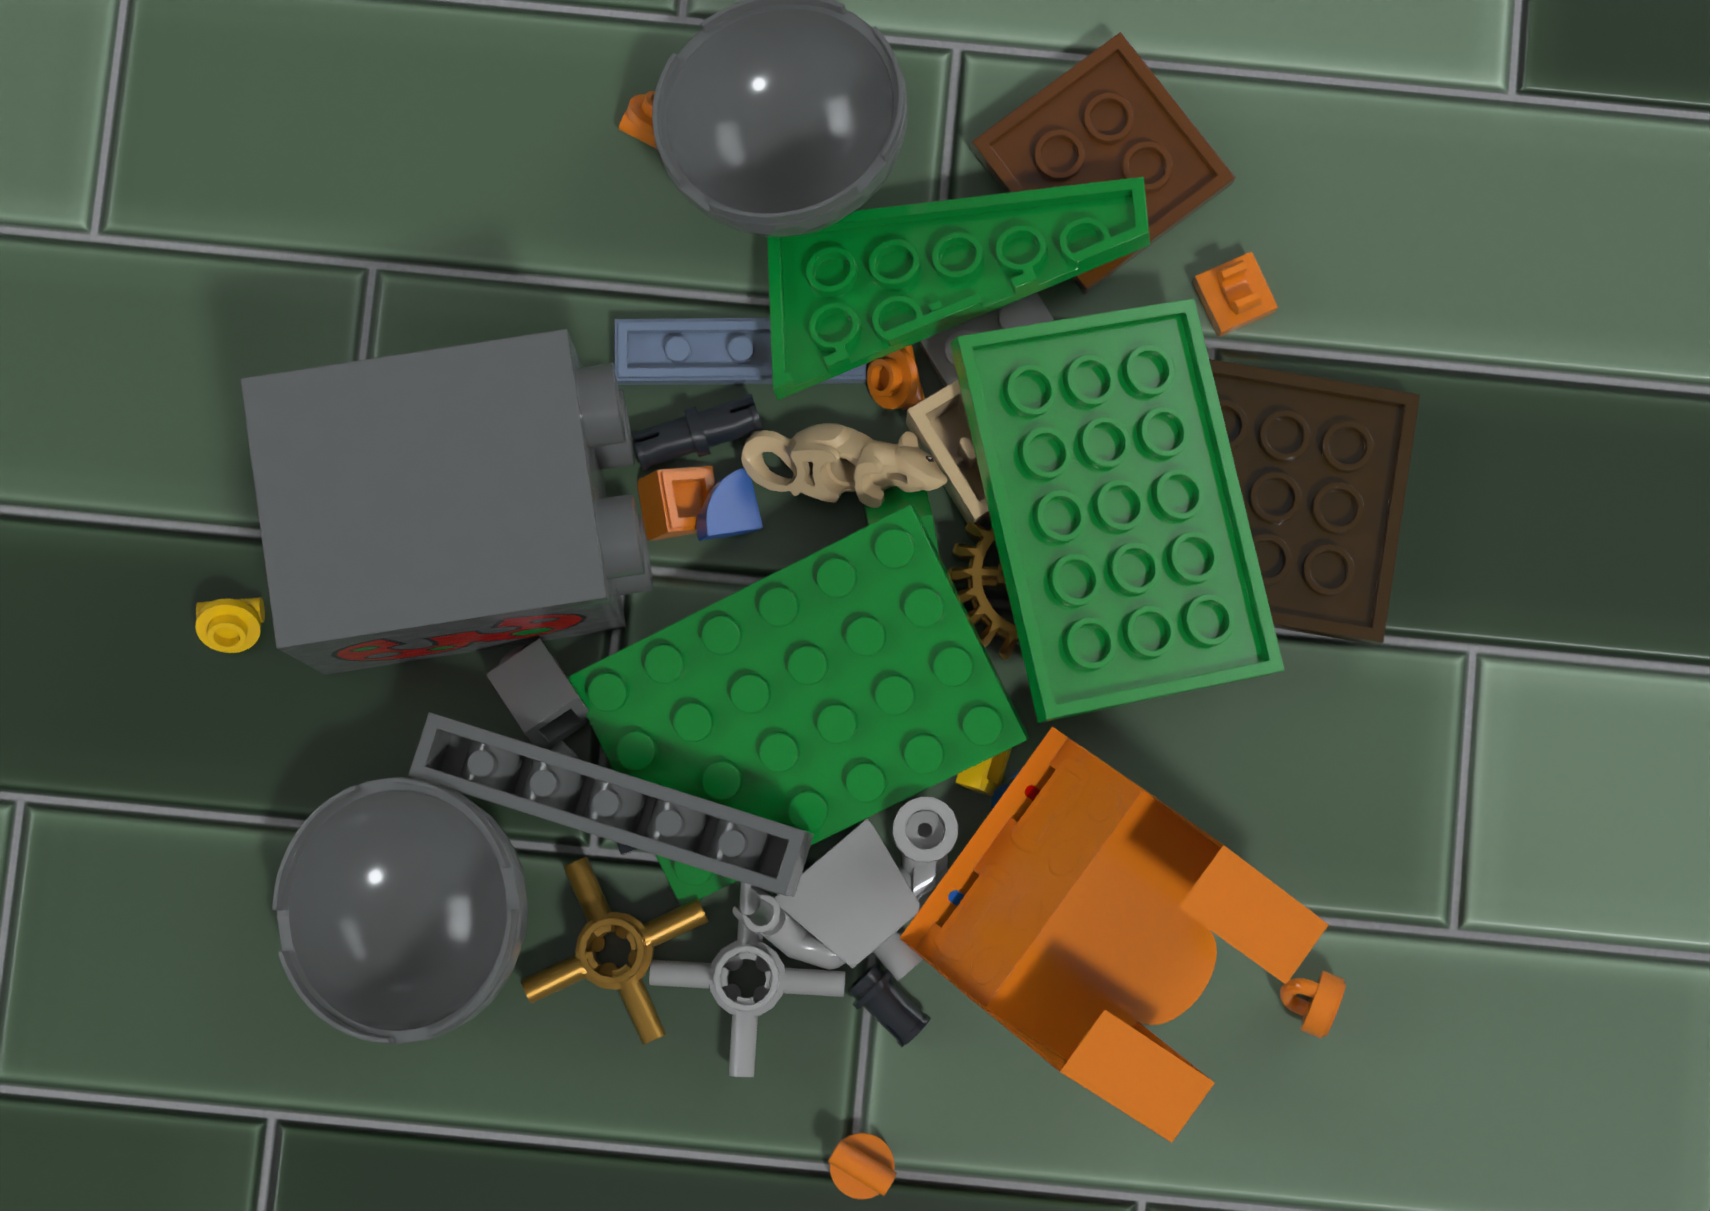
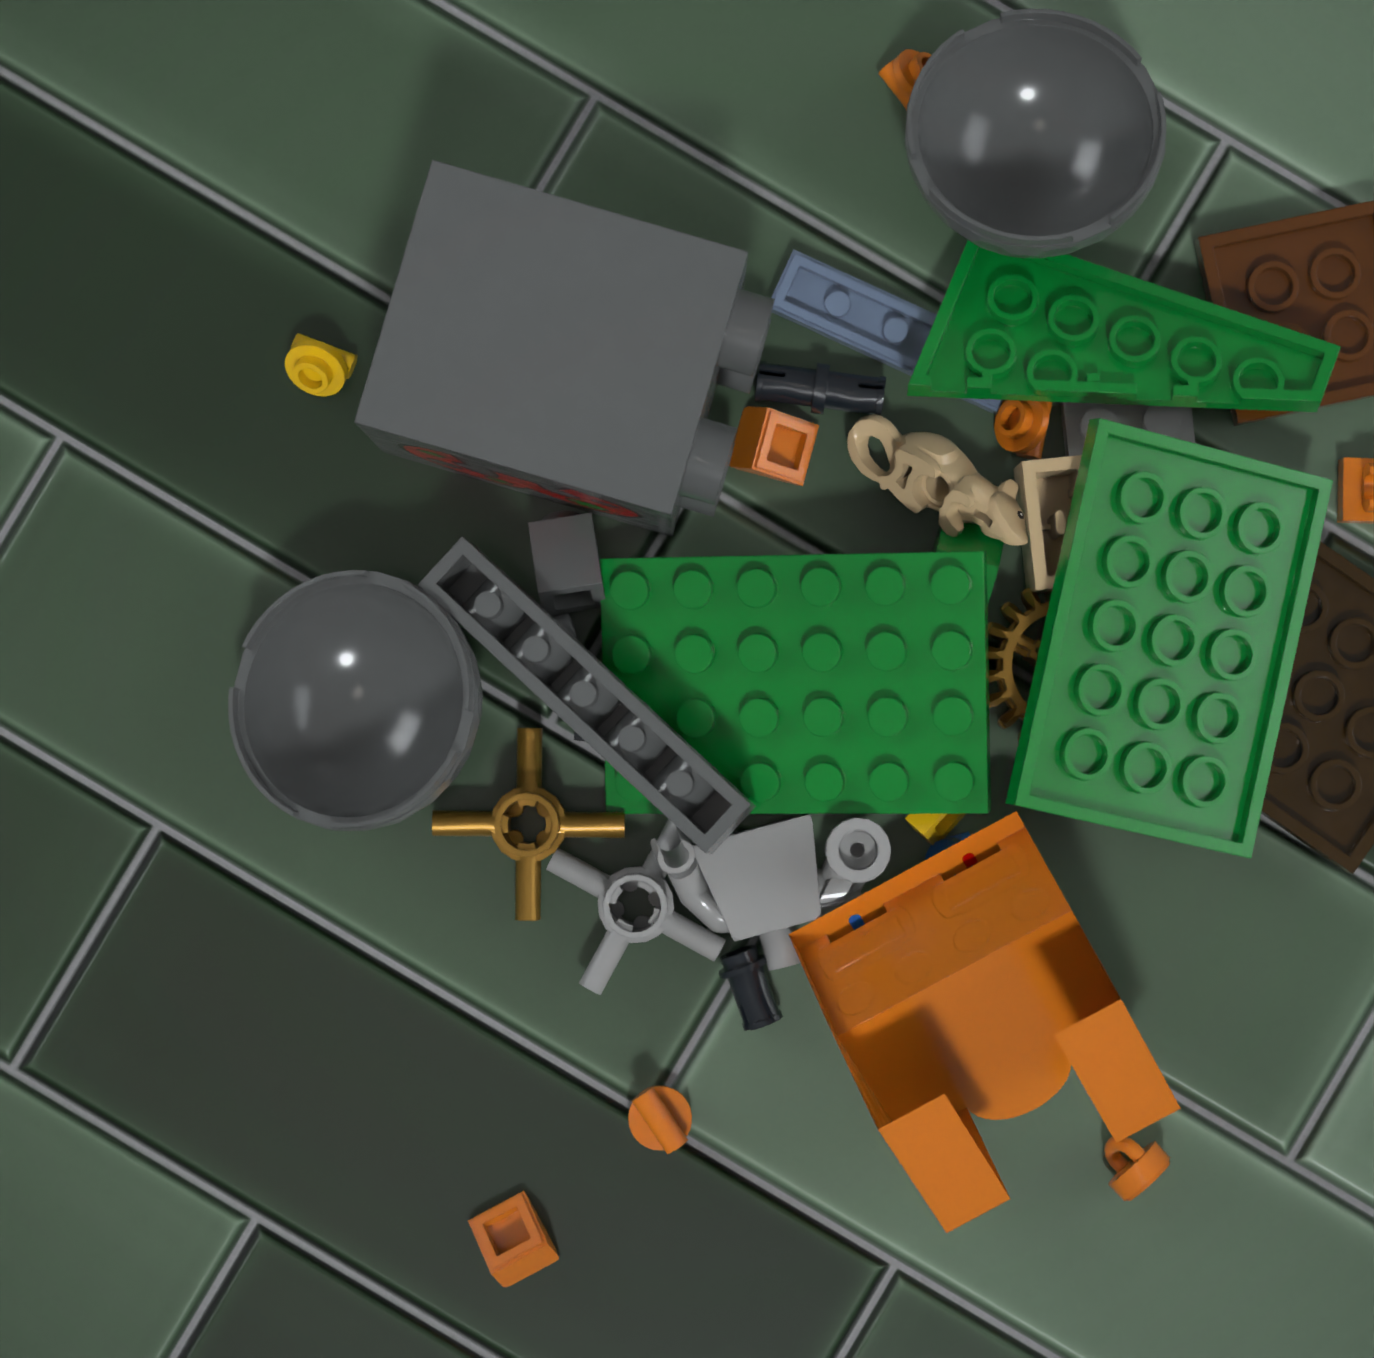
camera: 30 degrees right, 5 degrees up
tile [696,468,763,541] -> none

